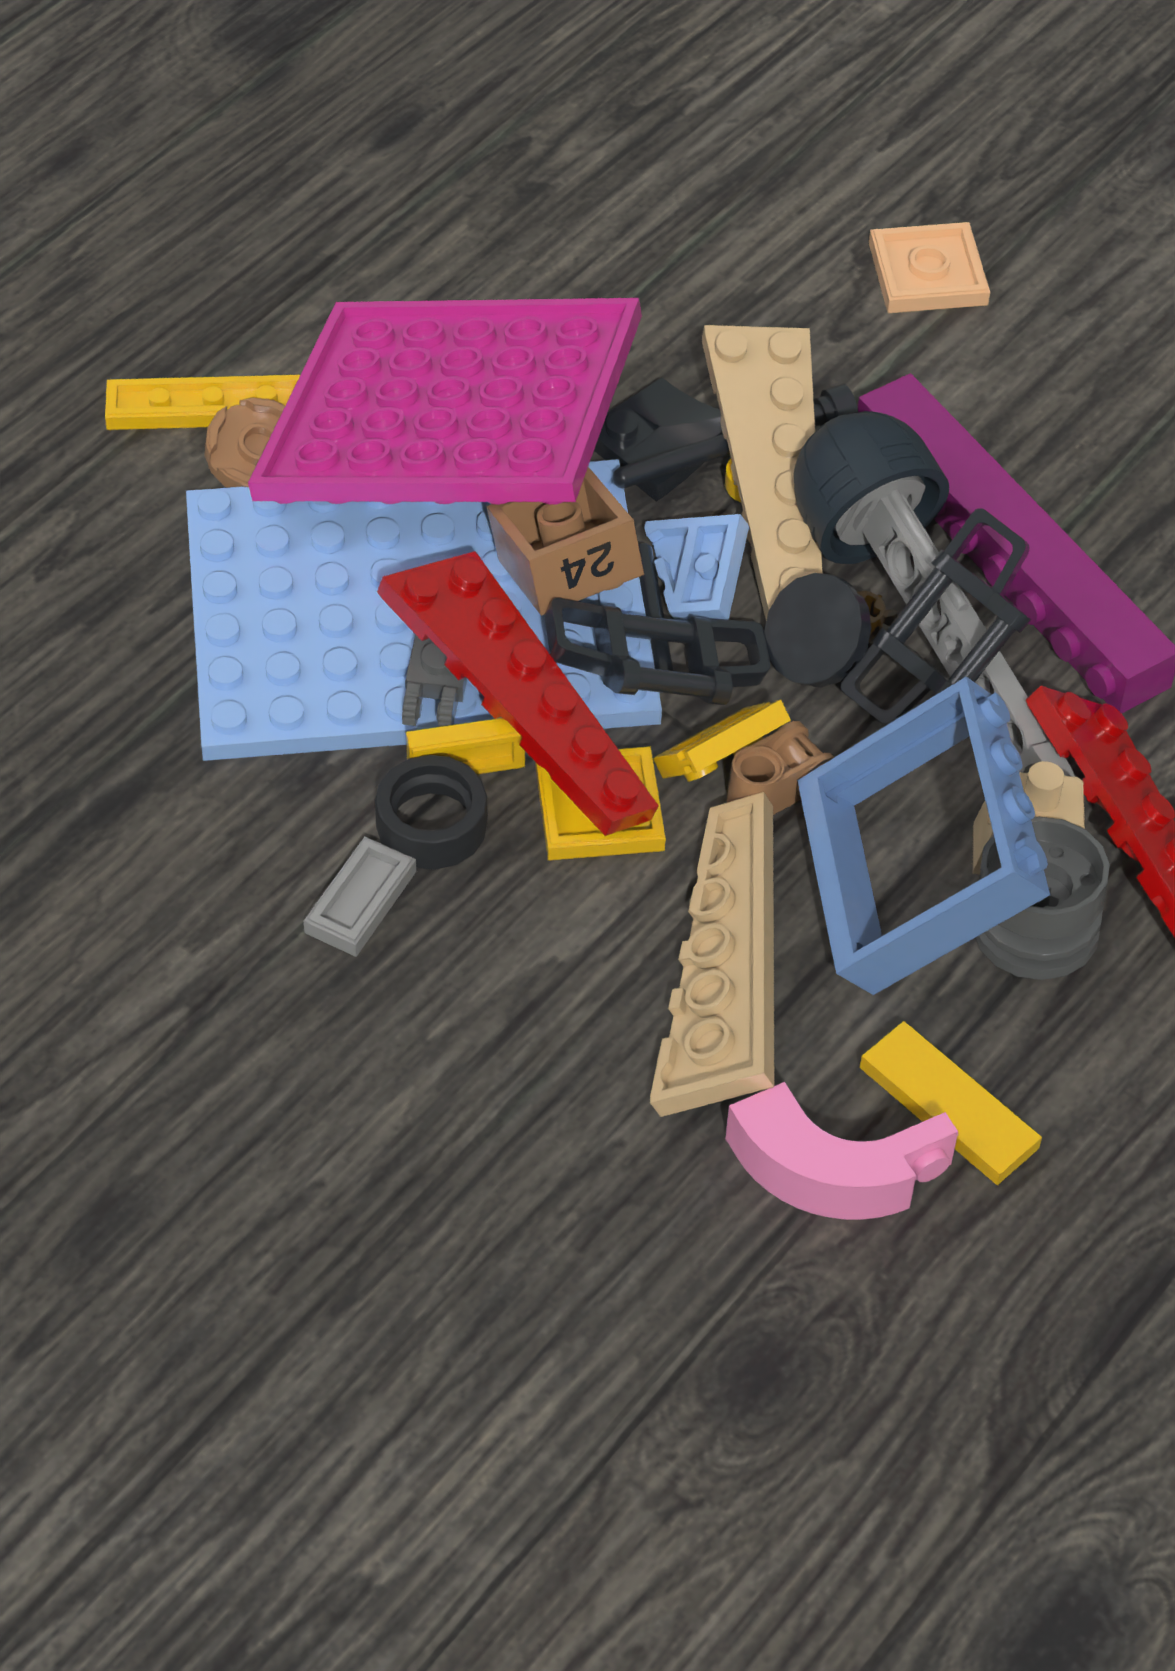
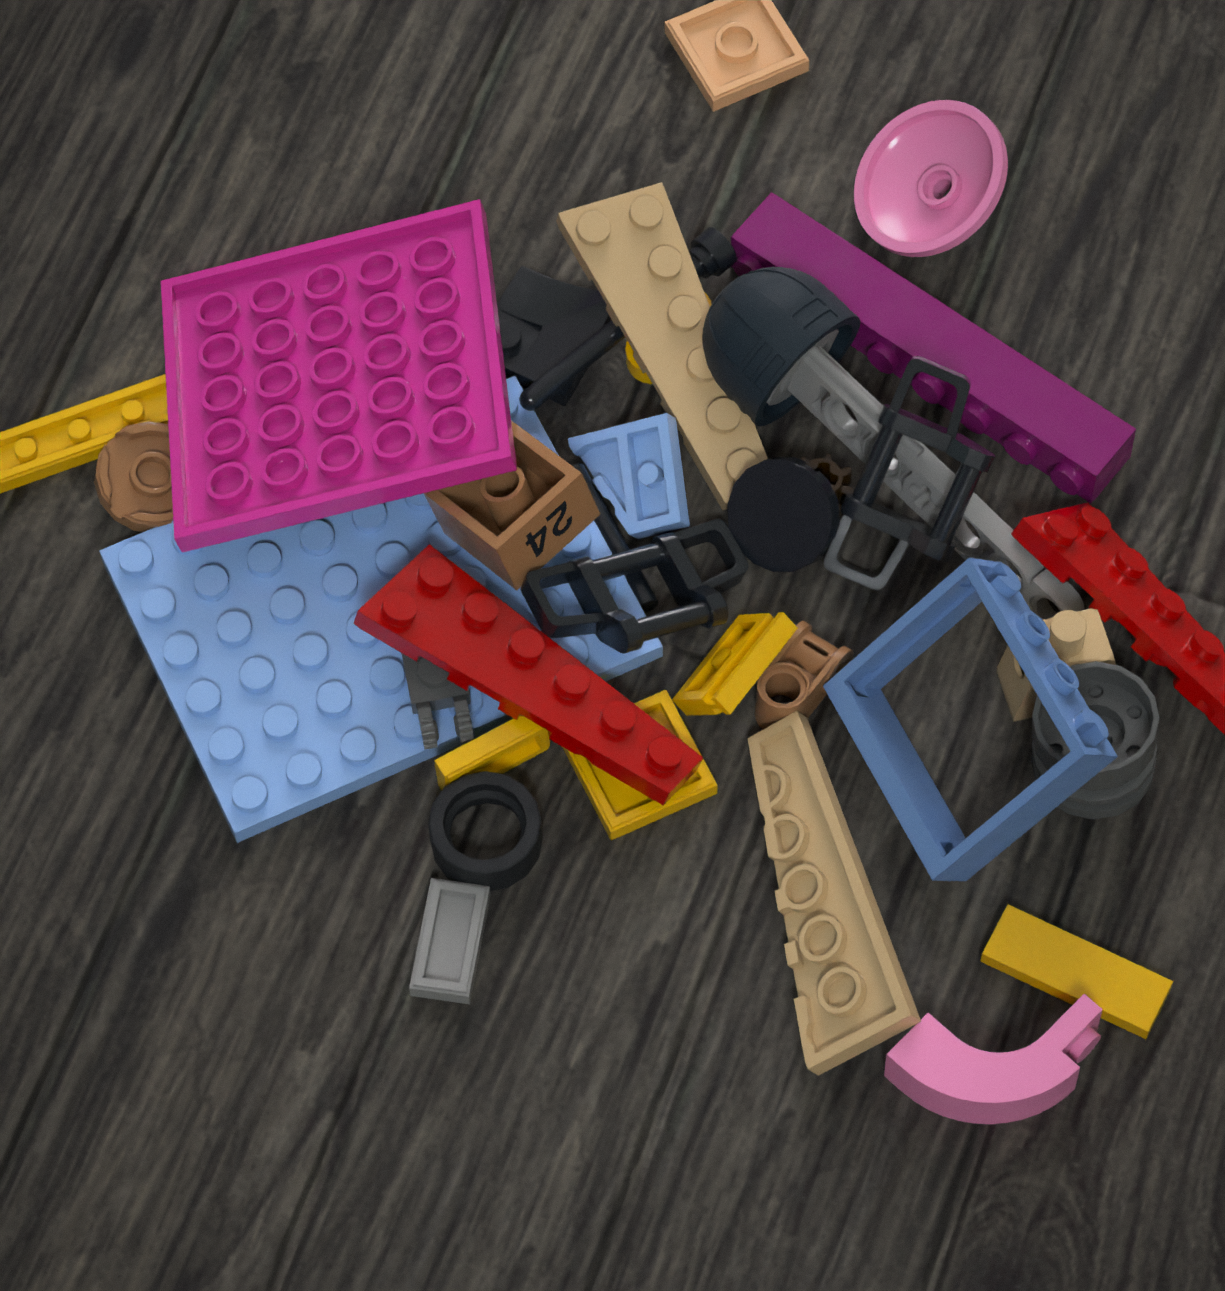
camera: 15 degrees left, 10 degrees up
none -> bright pink dish [854,100,1008,257]

